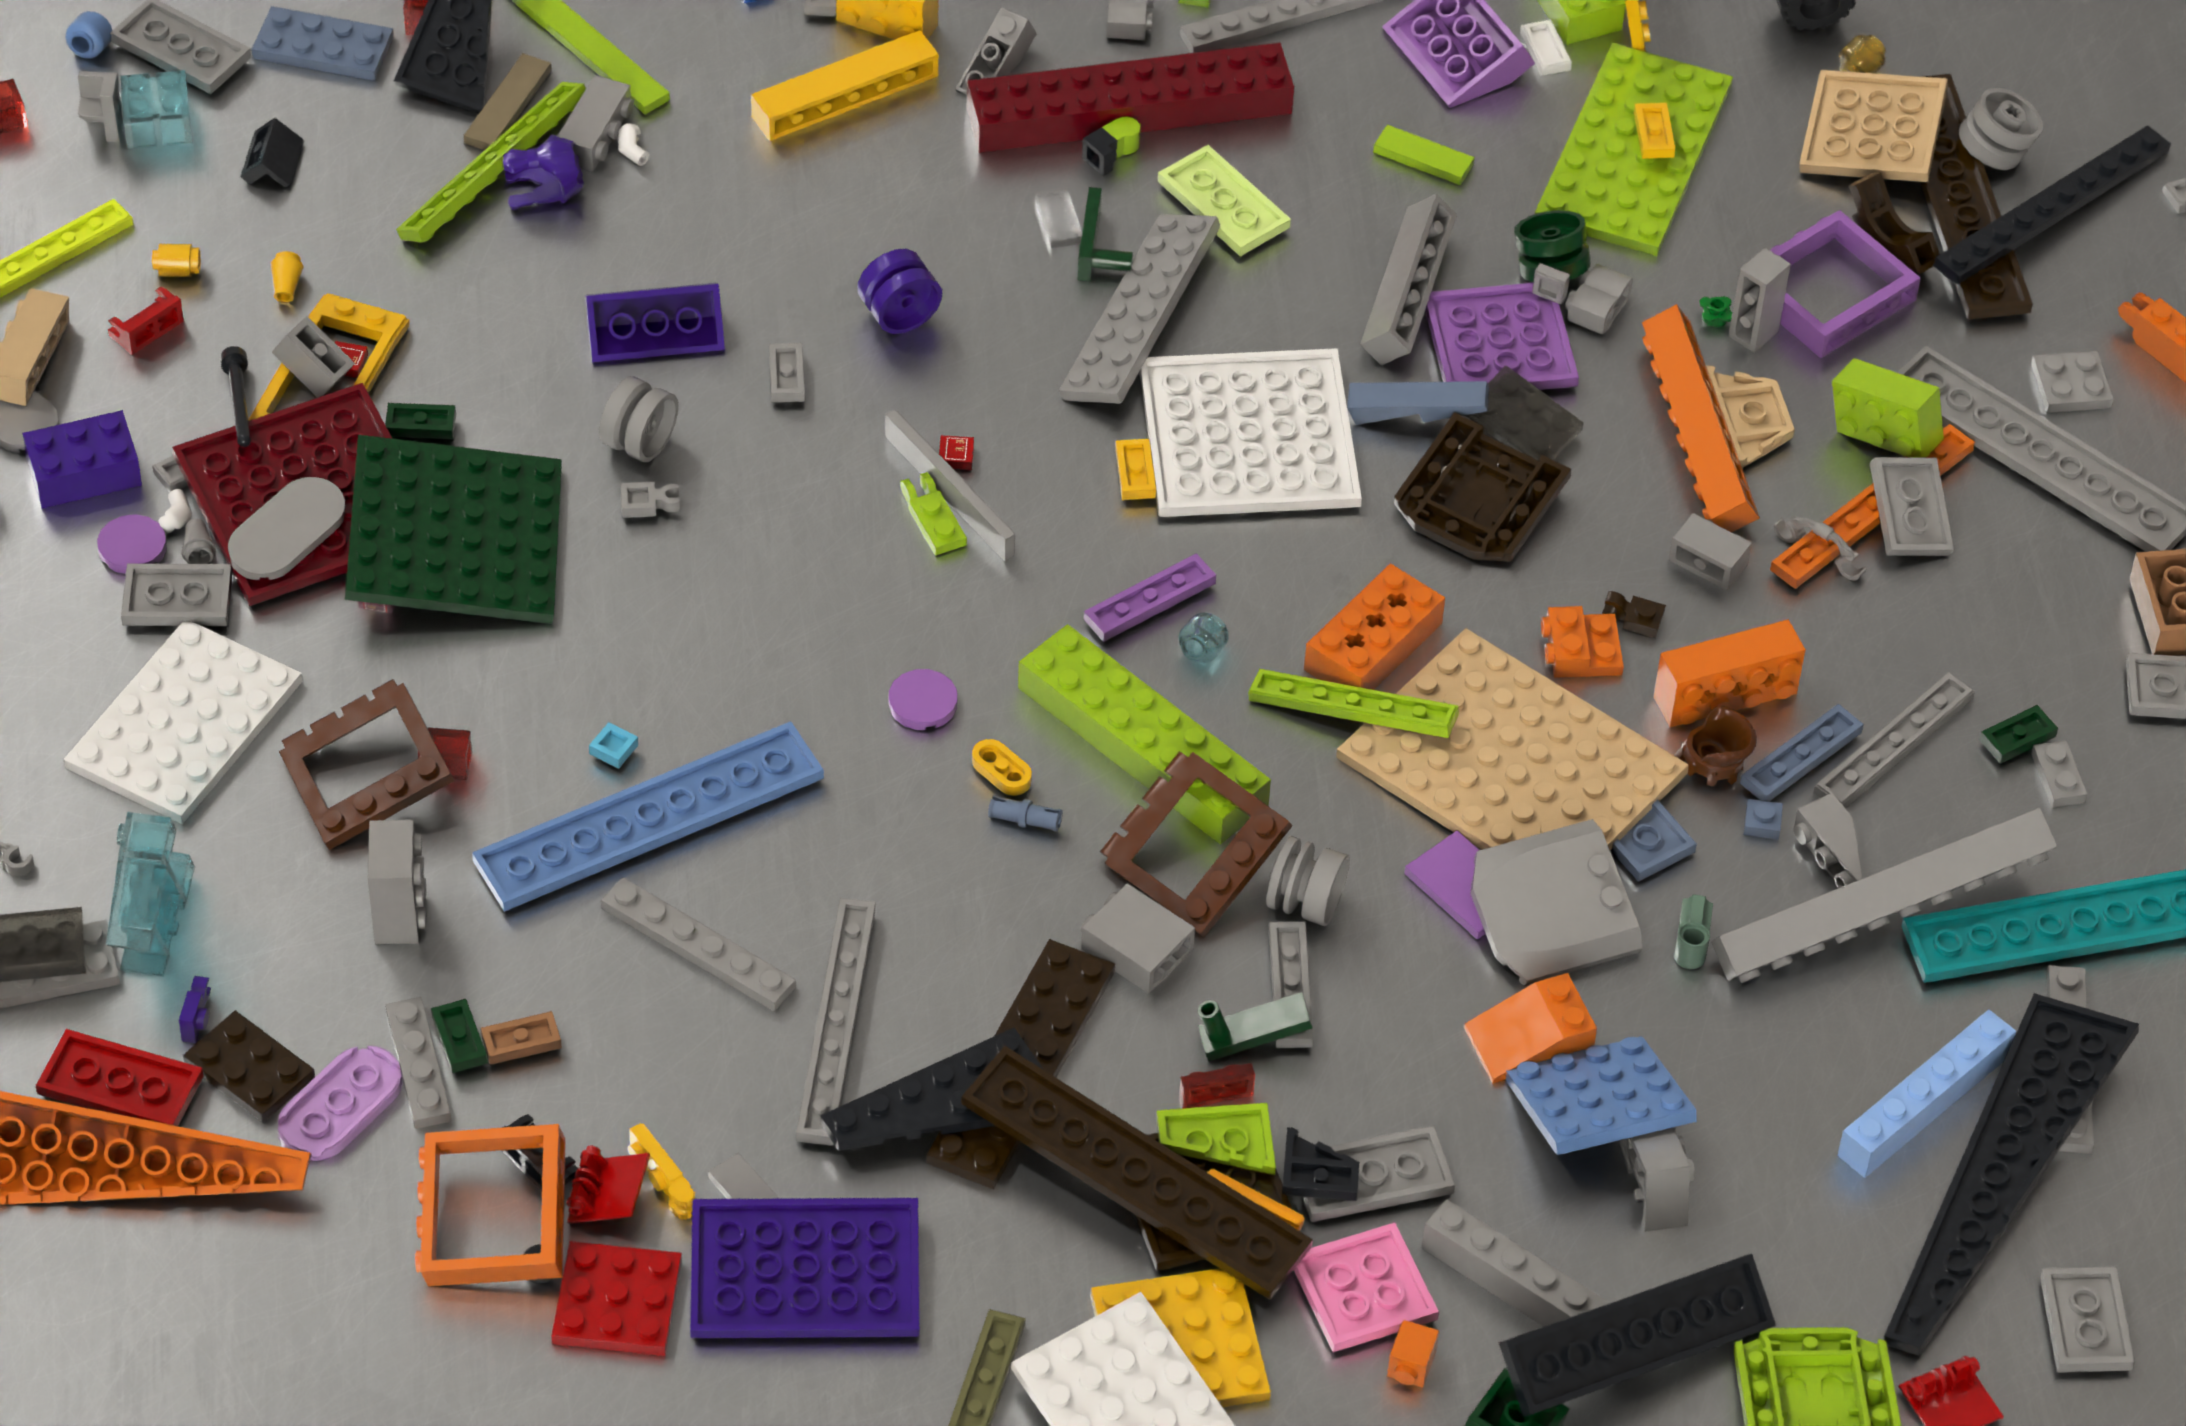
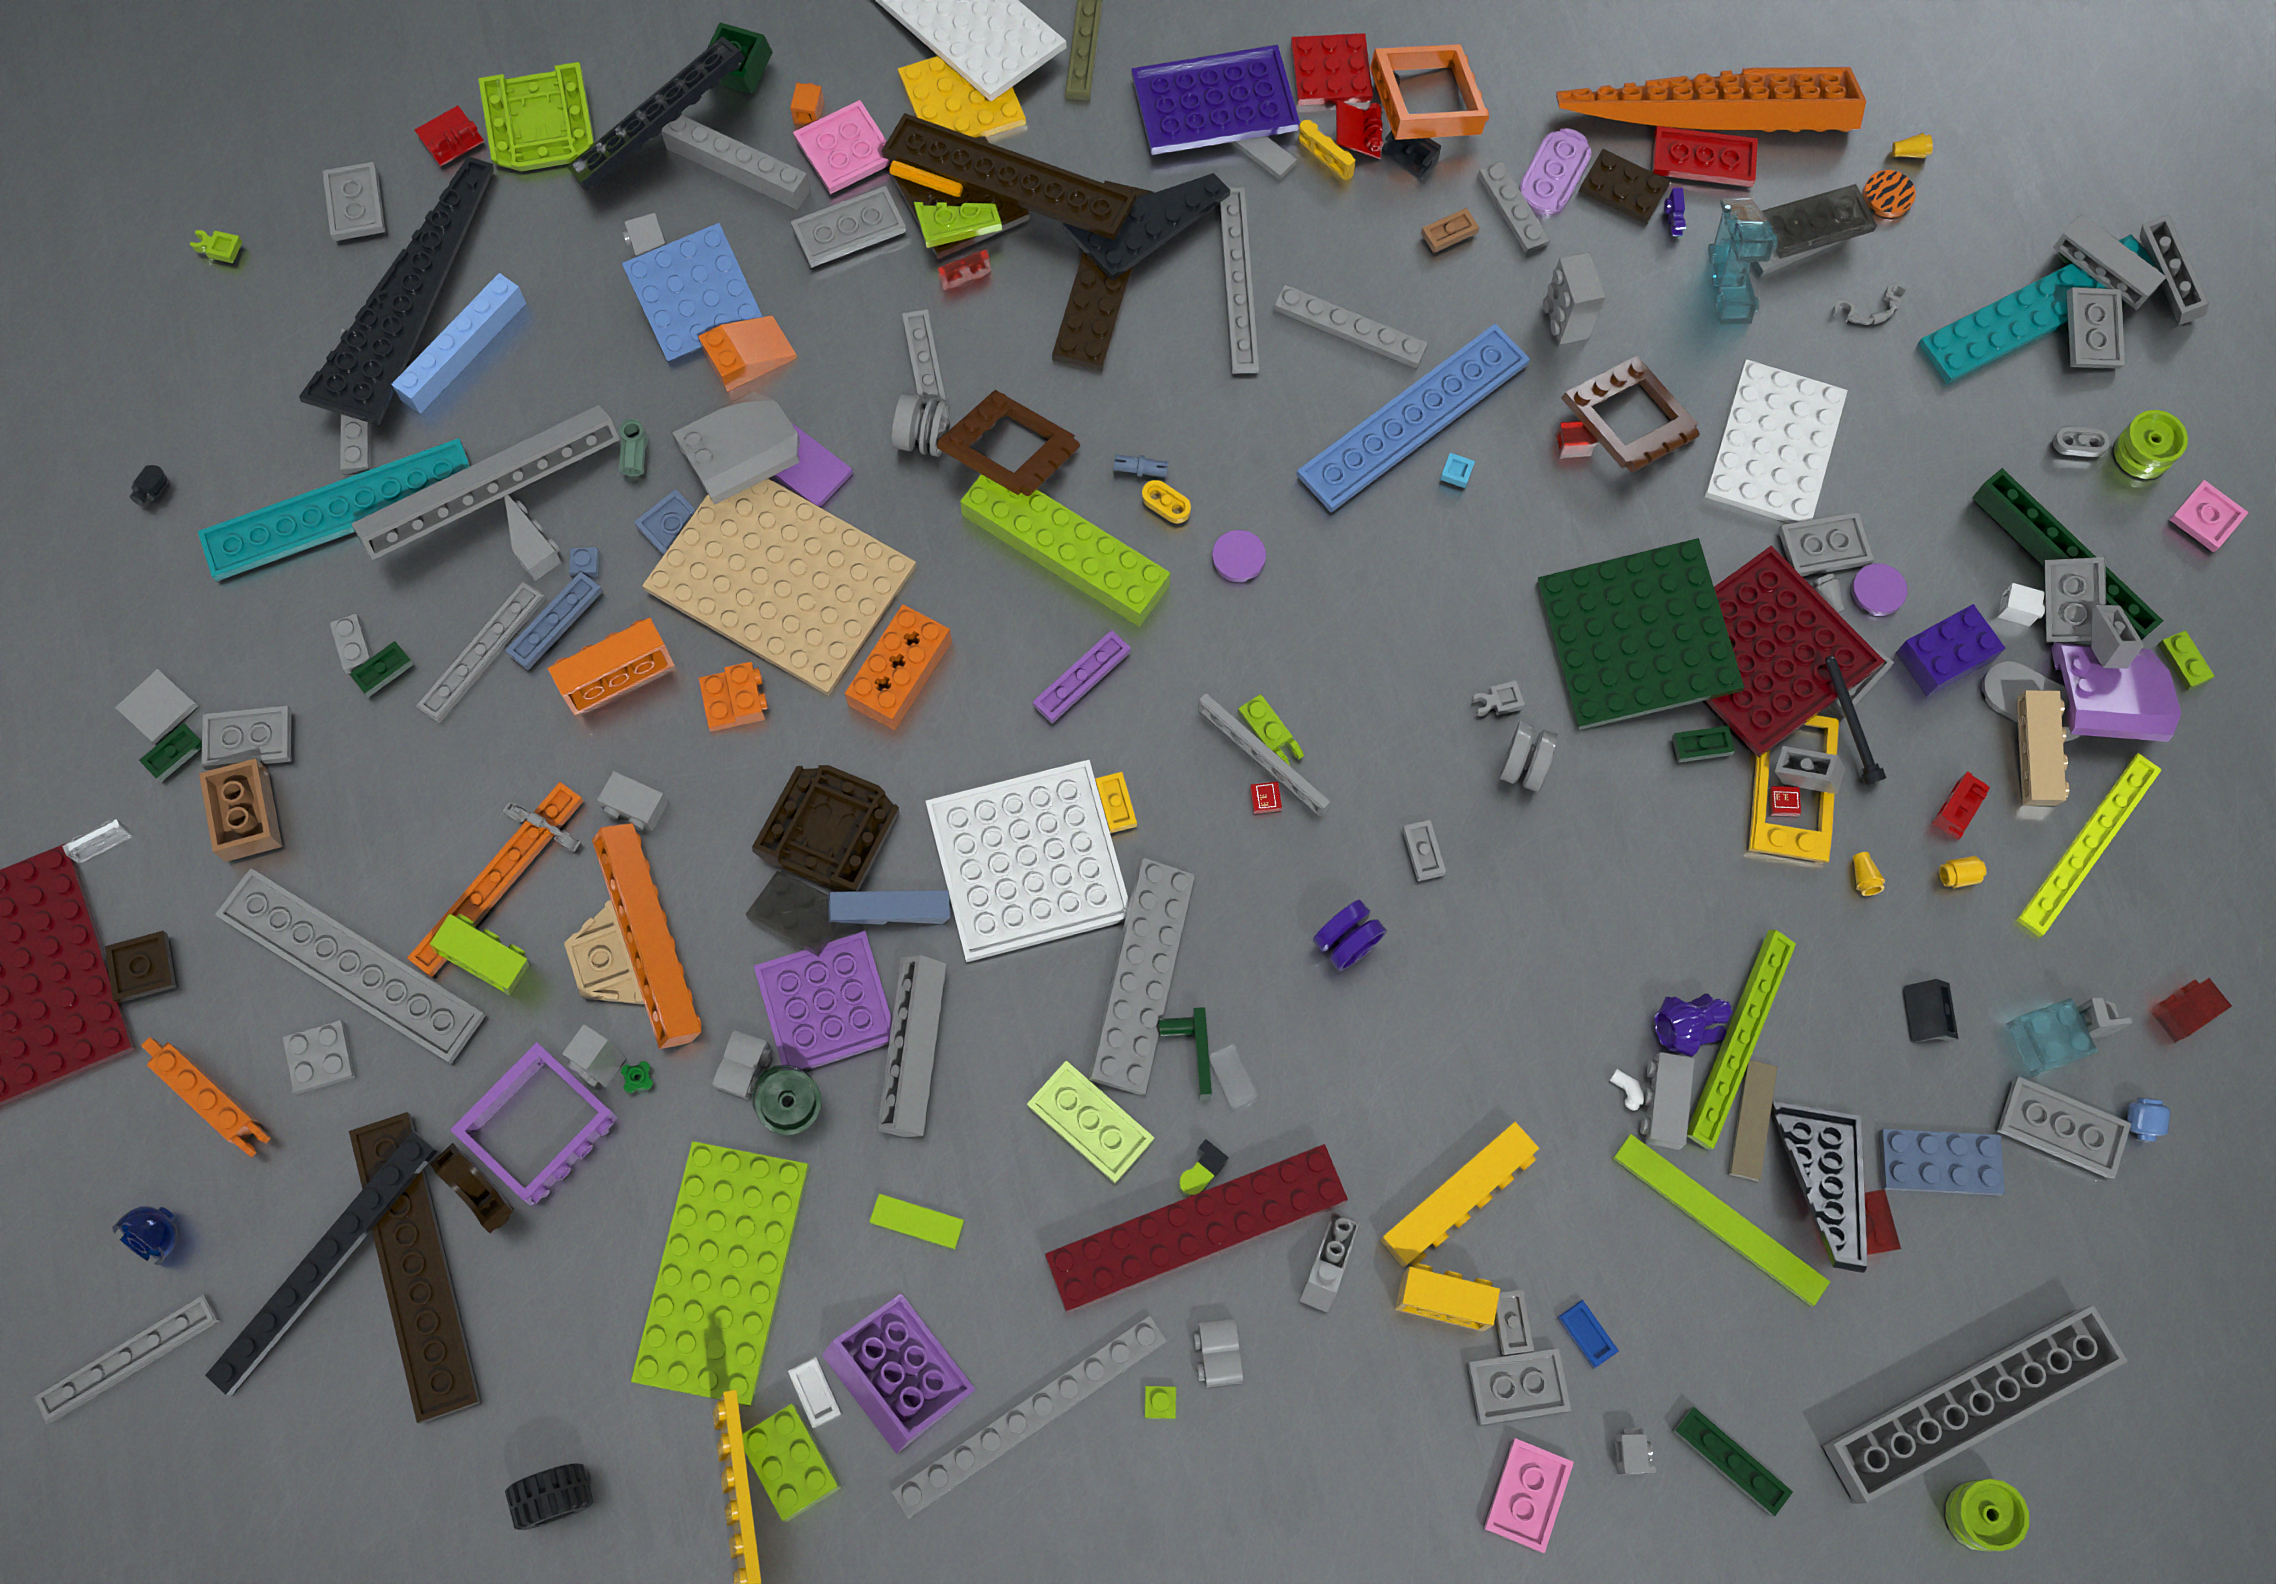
camera: 170 degrees right, 20 degrees up
white arm [158,489,192,533] -> none
light grey tile [228,477,345,580] -> none
dark green plate [431,999,488,1073] -> none
dark purple slope [584,283,725,362] -> none
light grey brick [1080,883,1195,994] -> none
clear light blue head [1178,612,1229,664] -> none
piece [1197,992,1313,1061] -> none
lime tile [1248,669,1459,738] -> none
black wing [1282,1127,1360,1201] -> none
light grey tile [1532,263,1570,305] -> none
dark brown plate [1602,591,1666,638] -> none
yellow plate [1634,103,1675,159] -> none
reddish brown hair [1674,706,1757,787] -> none
tan plate [1799,70,1948,182] -> none
clear yellow head [1838,35,1886,74] -> none
light grey plate [1870,457,1954,556] -> none
light grey wheel [1959,88,2043,170] -> none

